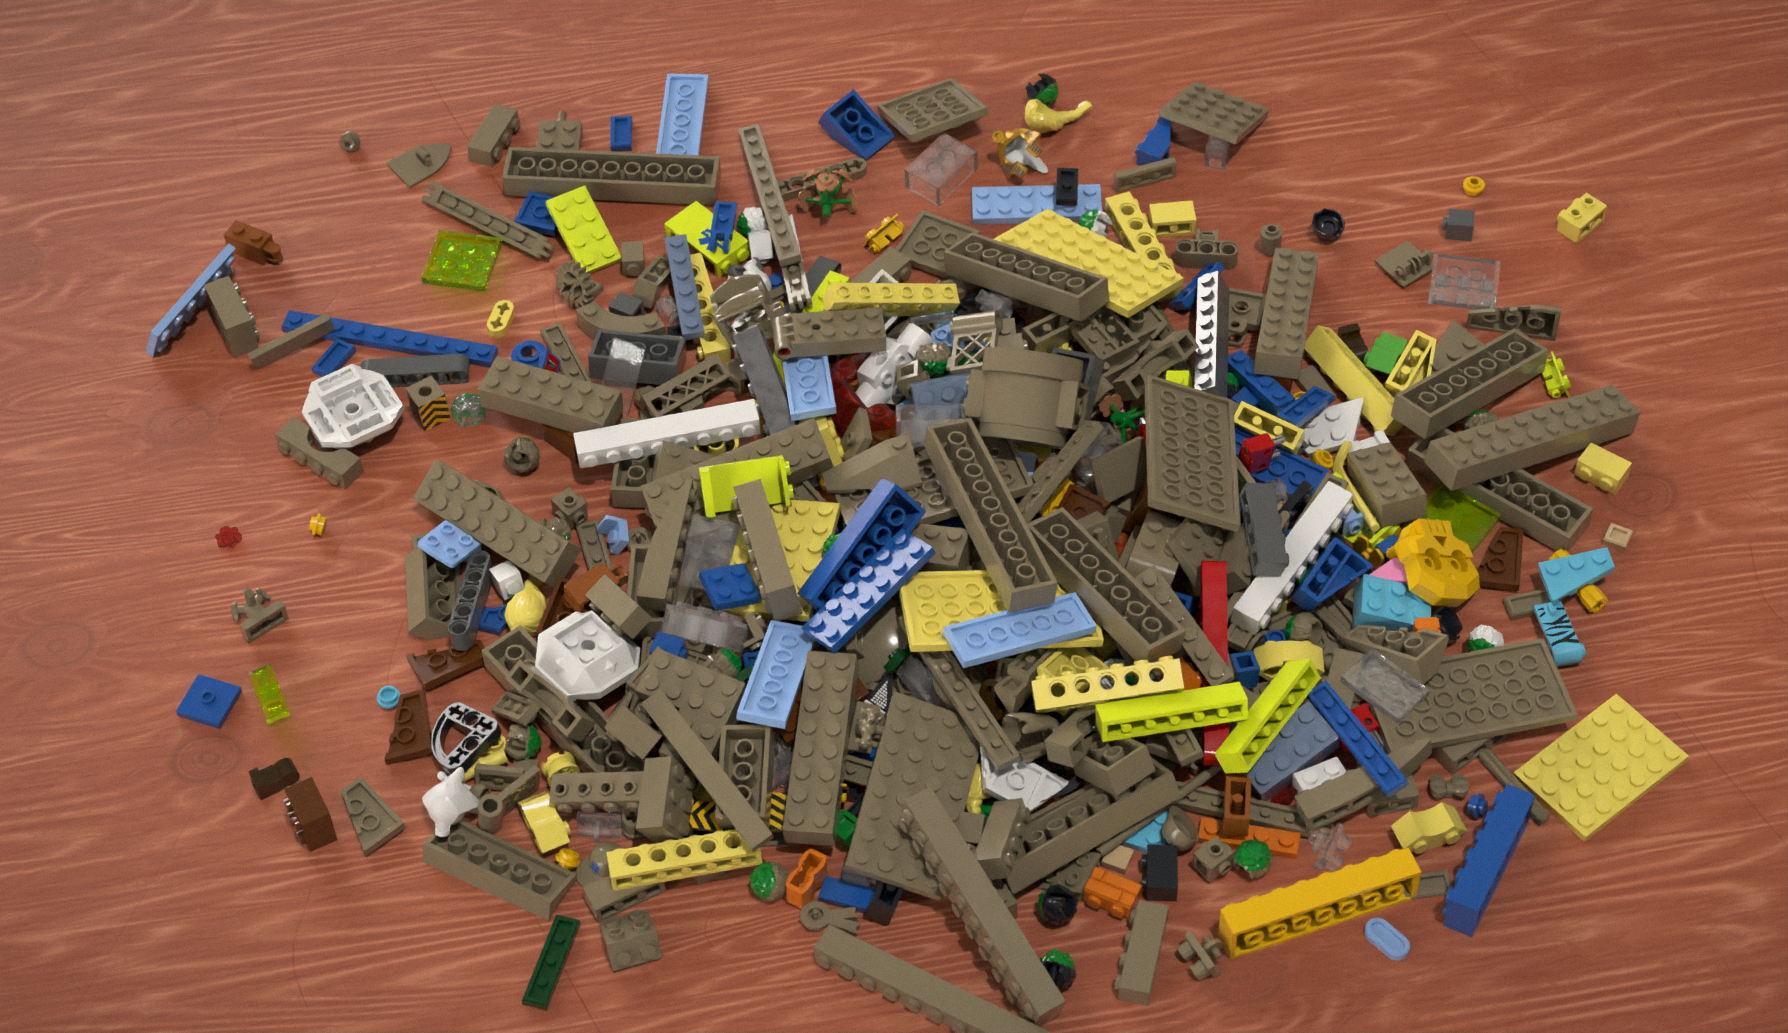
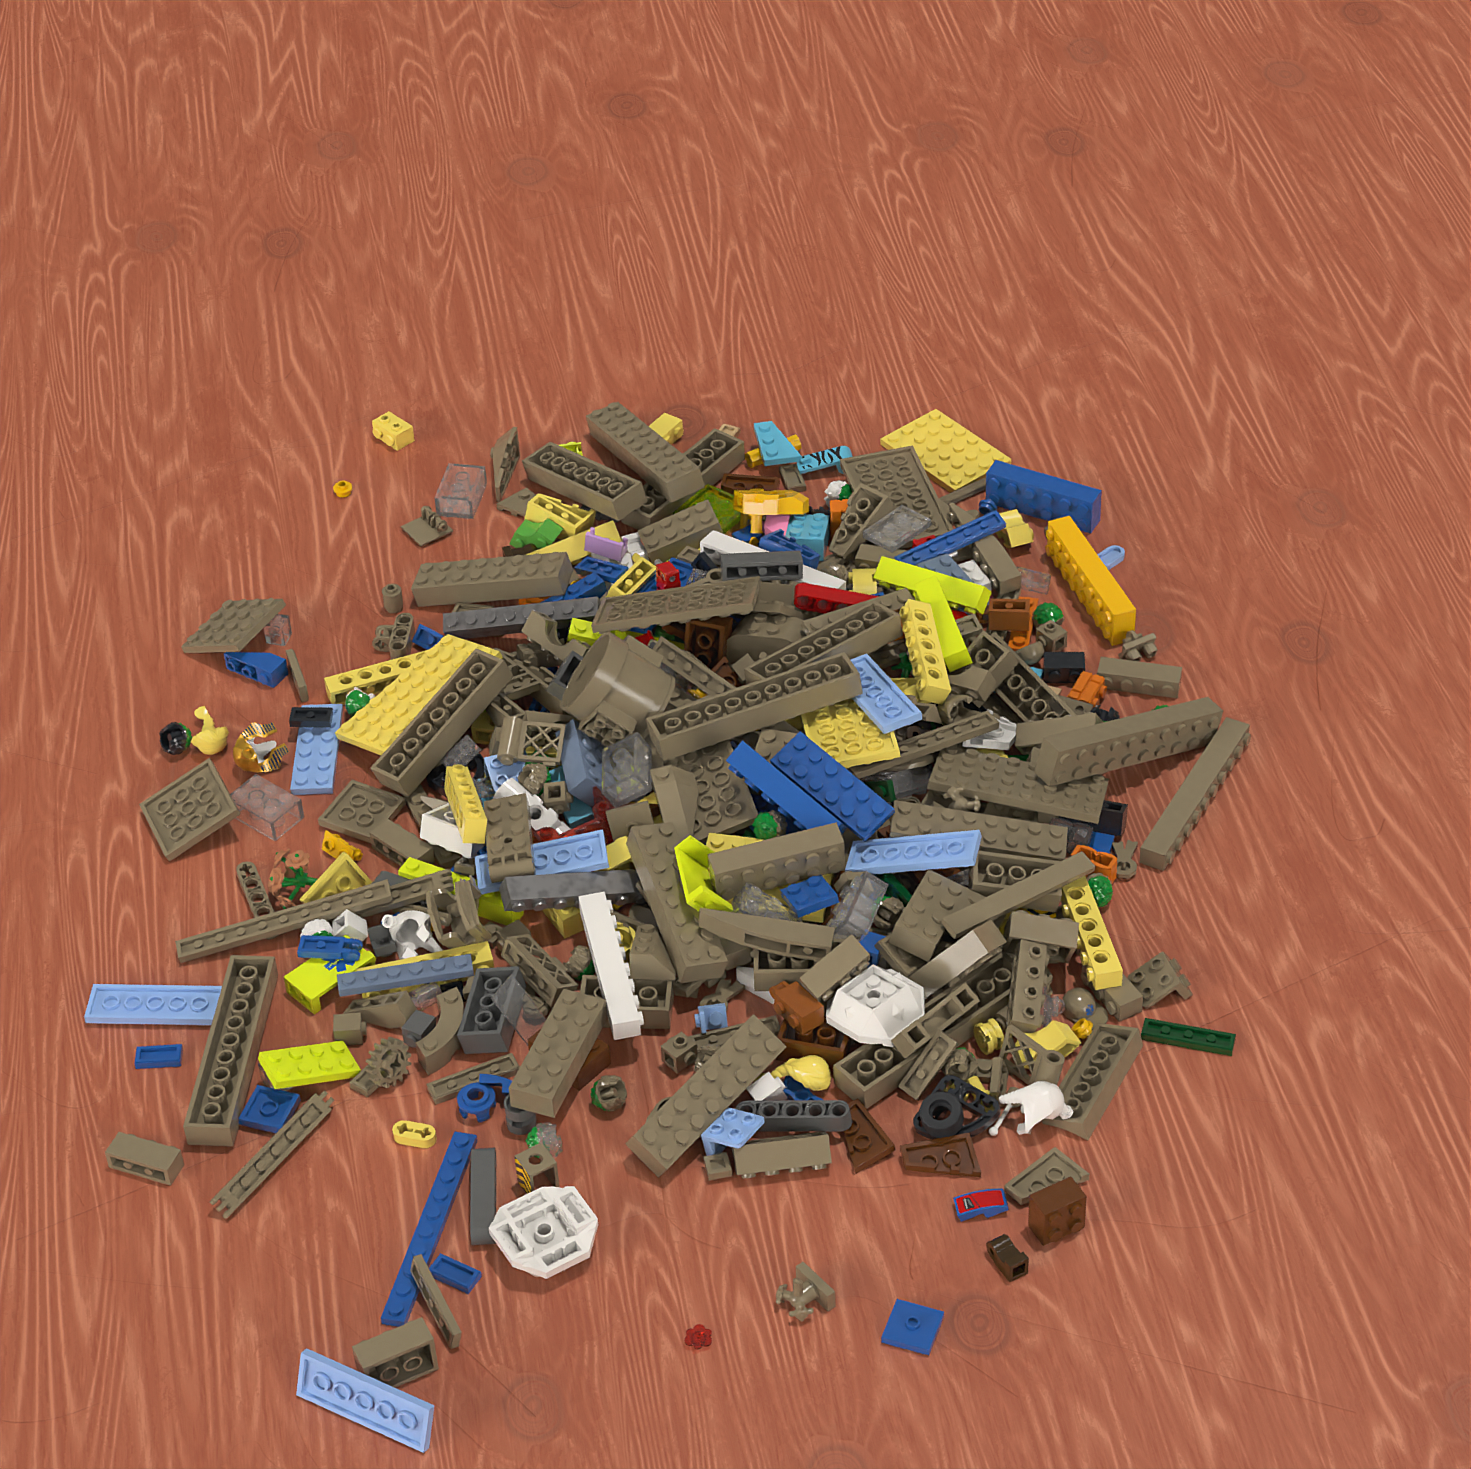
camera: 90 degrees left, 10 degrees down
dark orange brick [224,220,283,266] -> none
clear neon green brick [248,664,290,724] -> none
dark tan arch [275,417,364,490] -> none
yellow plate [309,513,327,536] -> none
dark tan plate [339,131,361,152] -> none
medium azure plate [377,686,401,709] -> none
dark tan shield [386,144,451,188] -> none
clear neon green plate [421,230,502,291] -> none
dark tan plate [536,111,583,150] -> none
blue slope [818,89,895,161] -> none
light yellow brick [1149,201,1196,238] -> none
black hair [1311,208,1345,241] -> none
dark grey brick [1442,209,1475,241] -> none
none -> light yellow wing [299,852,372,904]
none -> lavender hinge [584,527,628,562]
none -> black tyre [920,1091,964,1138]
none -> slope [953,1188,1009,1222]

